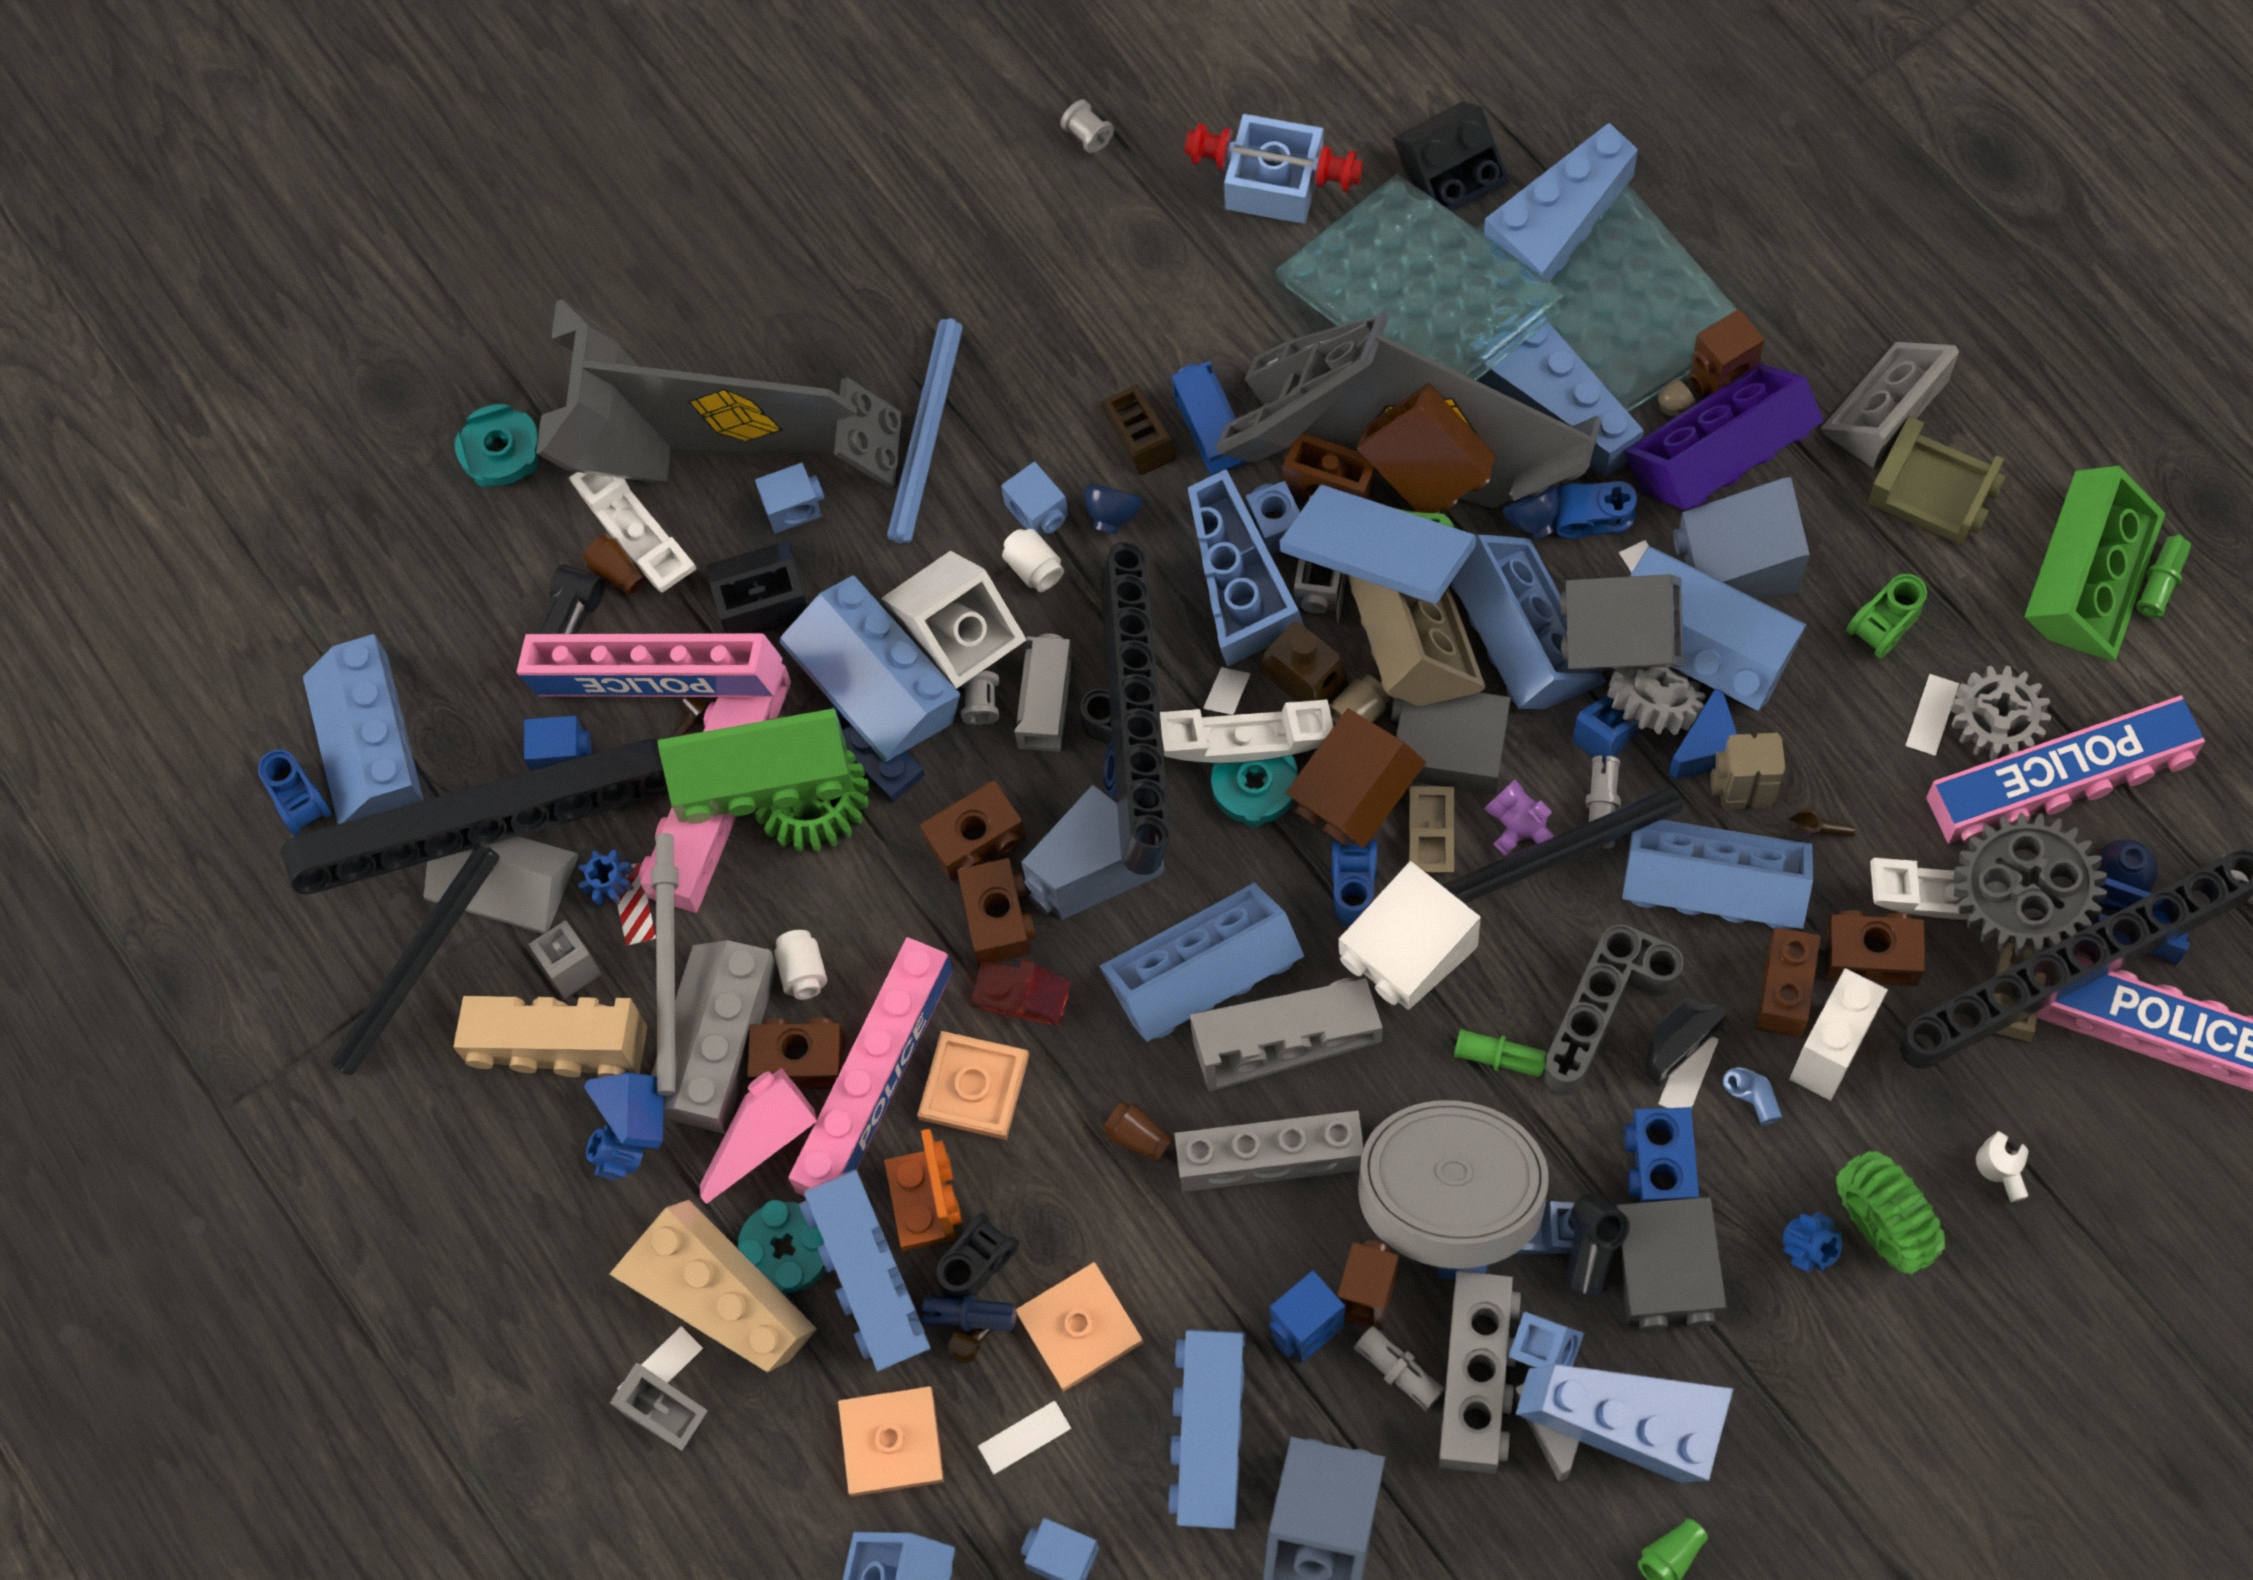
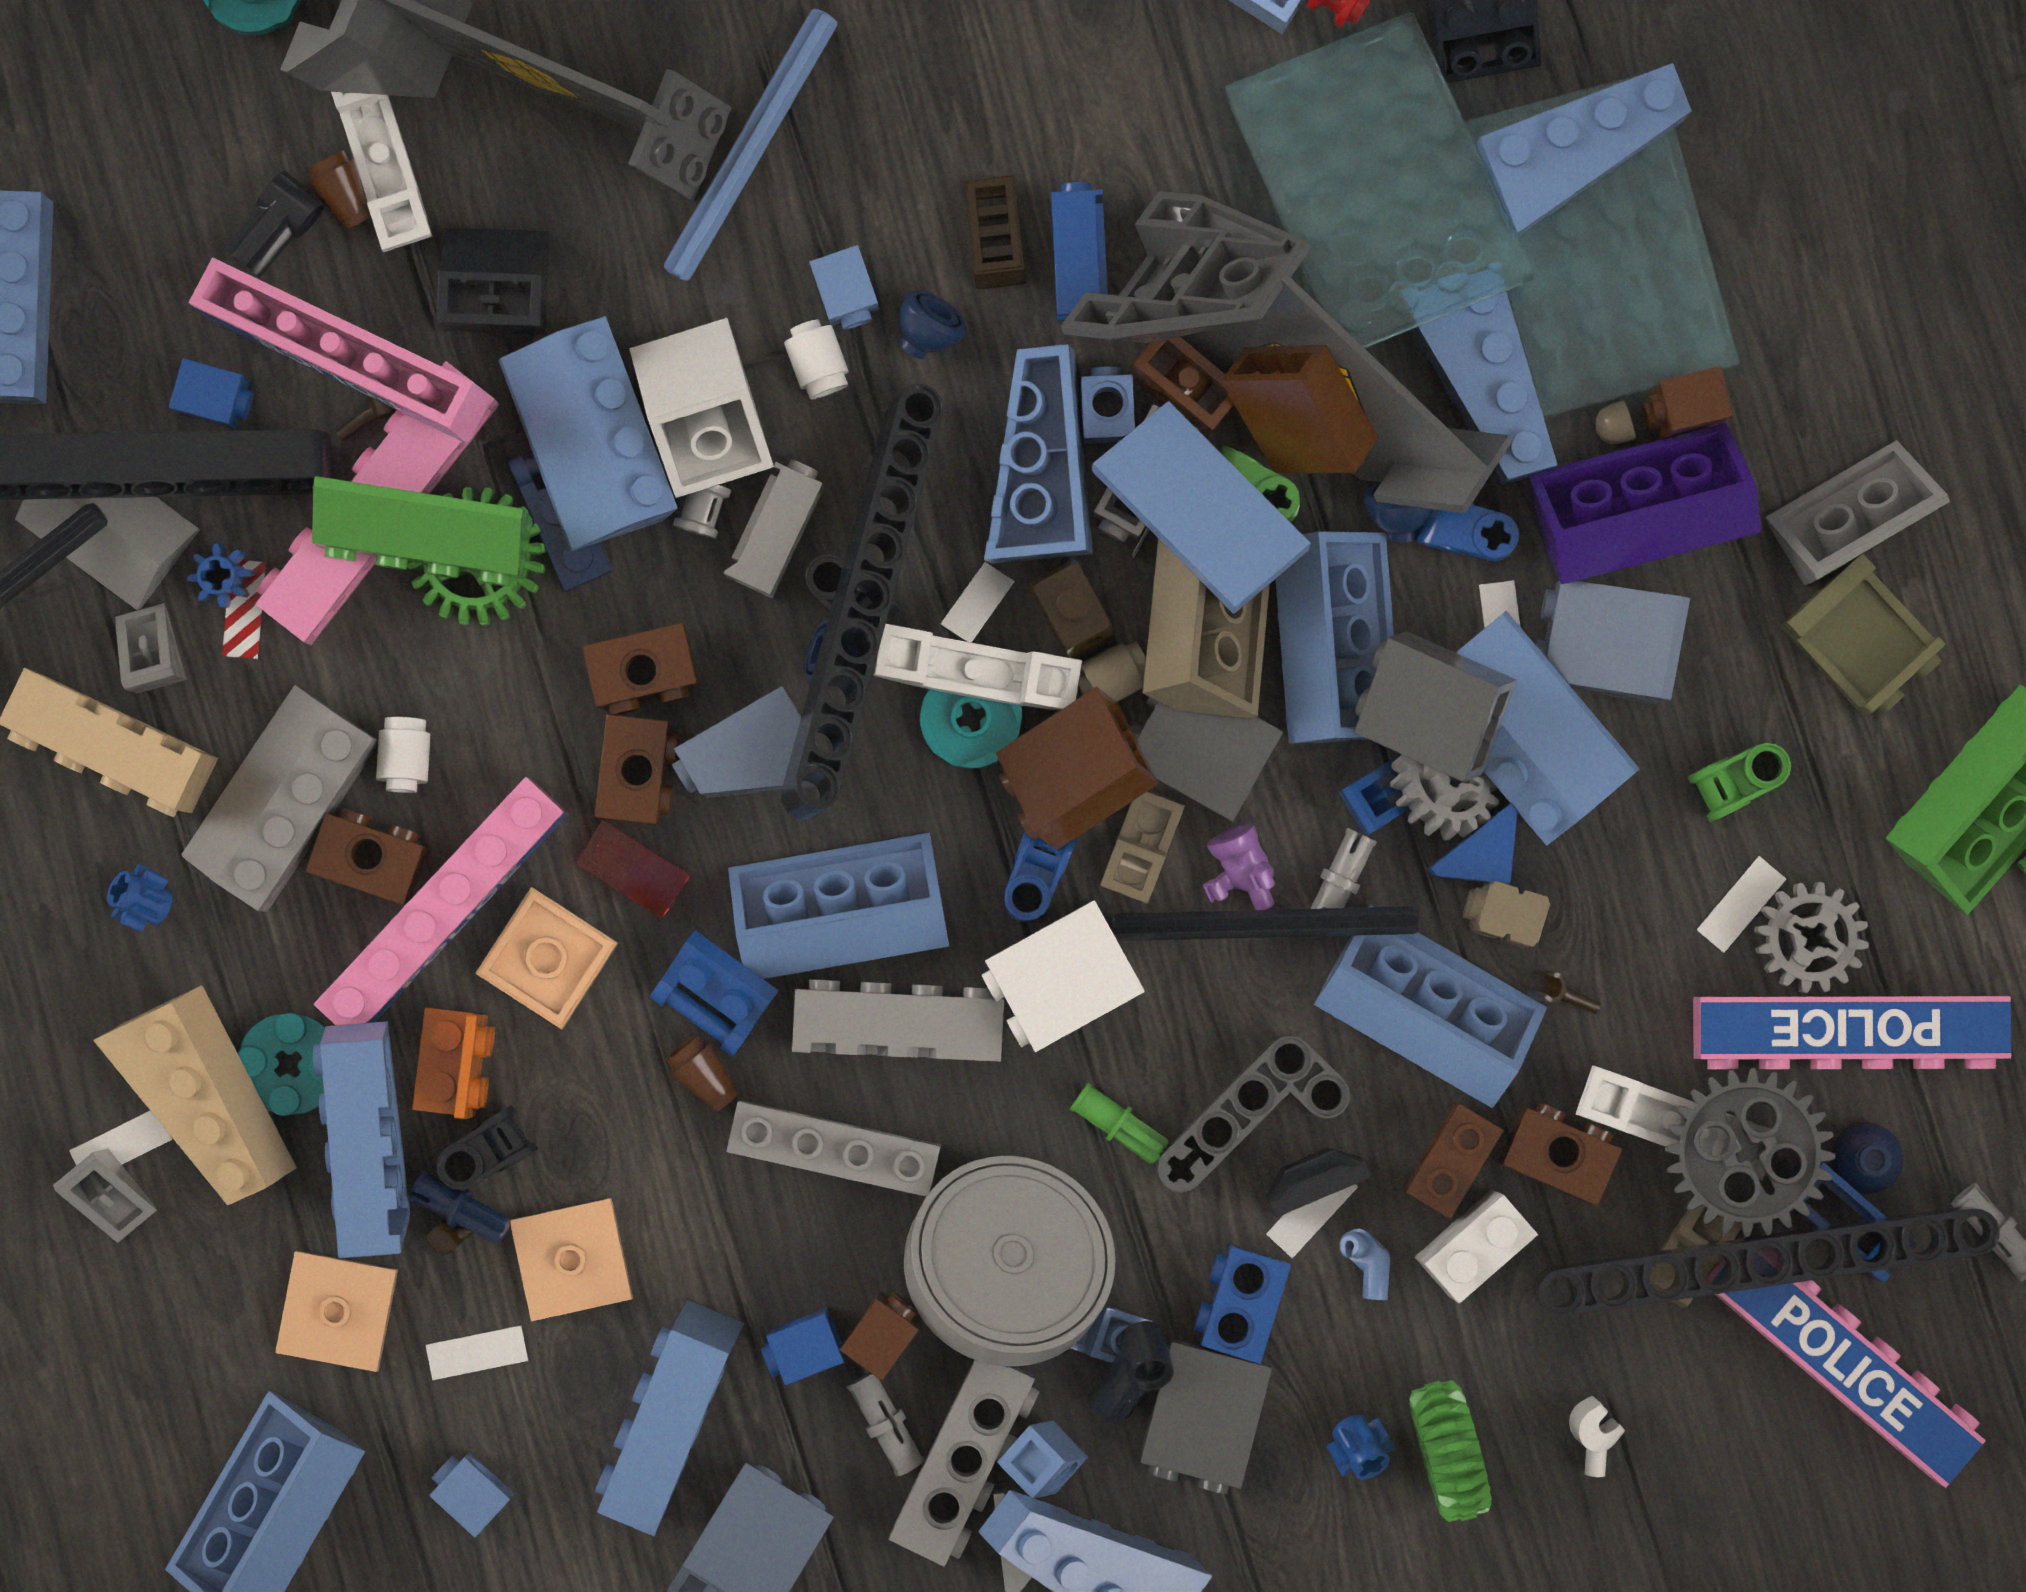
camera: 10 degrees right, 20 degrees up
blue slope [584,1073,664,1149] -> none
light grey bar [652,833,679,1096] -> none
bright pink slope [700,1068,817,1204] -> none
medium blue brick [755,462,825,534] -> none
none -> blue plate [649,930,779,1058]

